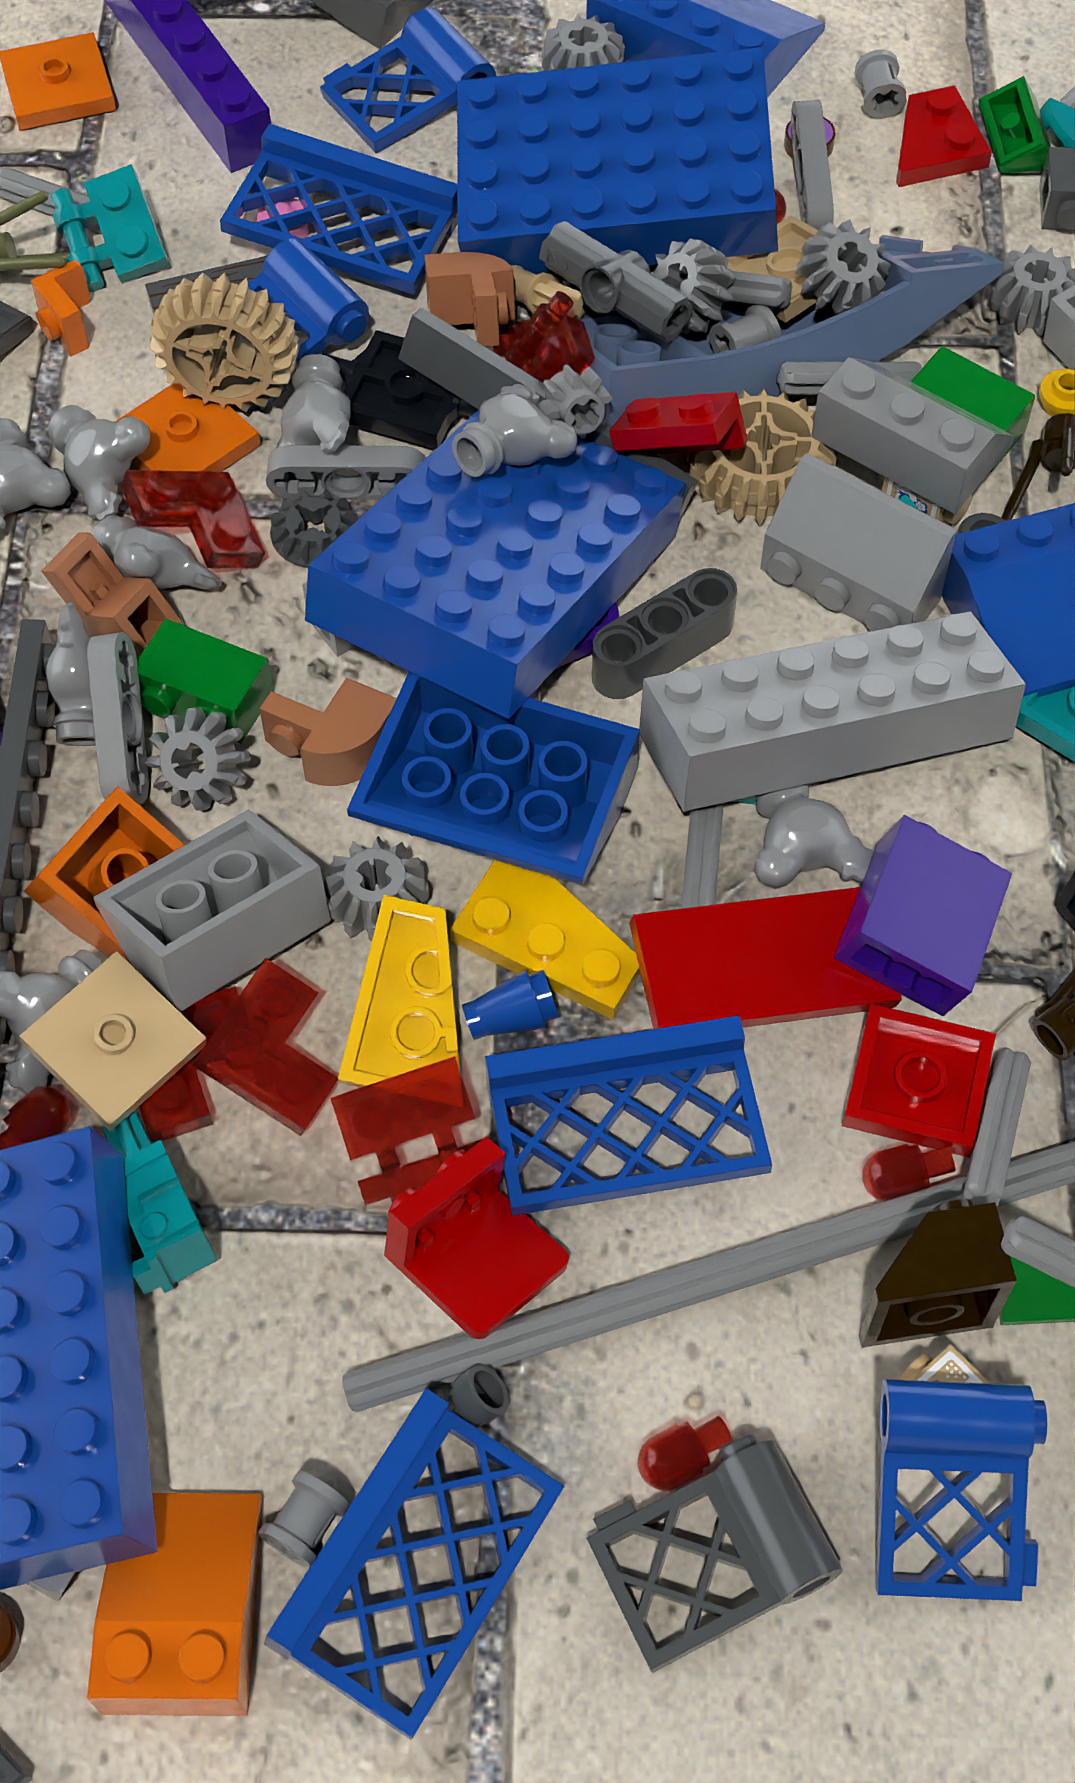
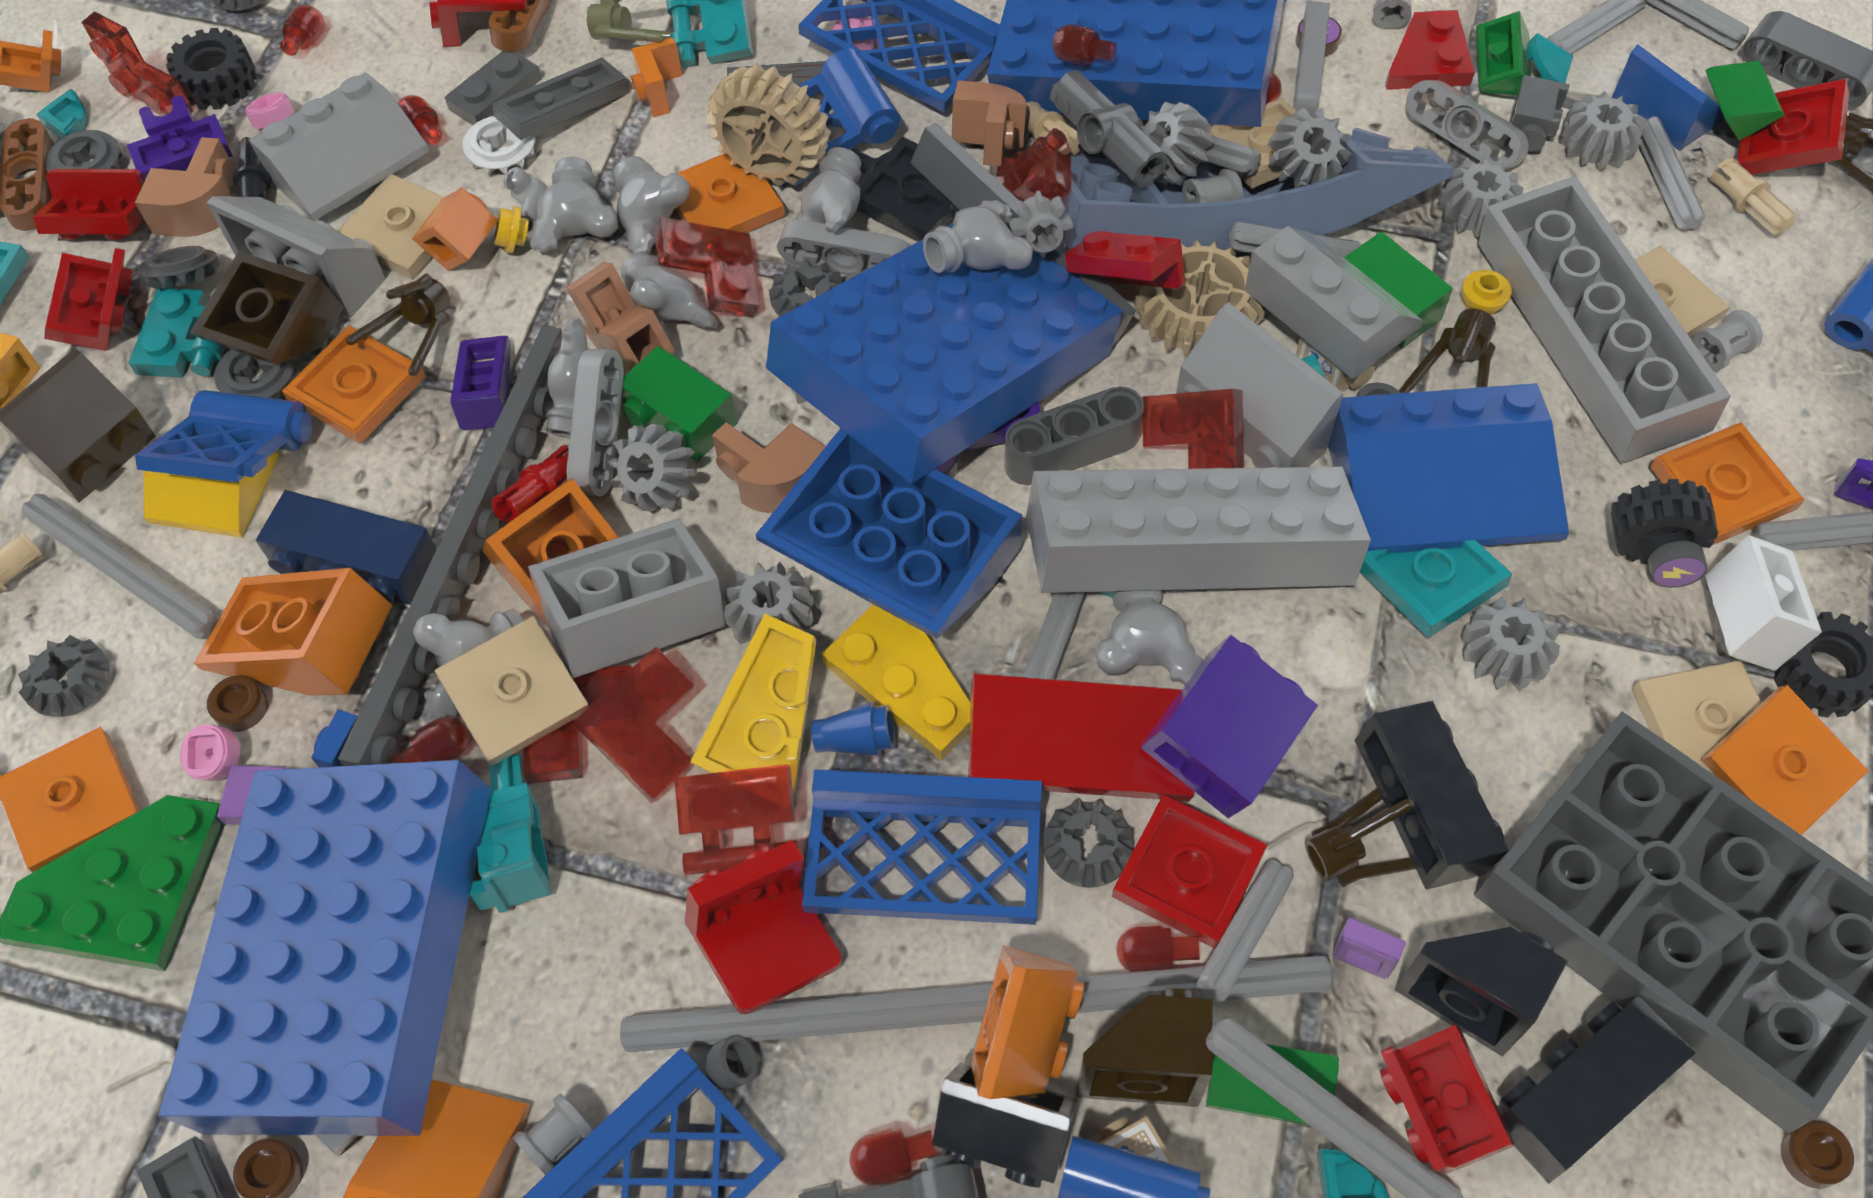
camera: 15 degrees right, 0 degrees up
none -> red pin [491,445,569,524]
none -> black slope [932,1063,1078,1187]
none -> orange slope [971,945,1084,1100]
none -> dark grey gear [1043,799,1134,888]
none -> clear red cylinder [1052,24,1117,66]
none -> clear red plate [1142,388,1244,469]
none -> light grey beam [1406,80,1529,169]

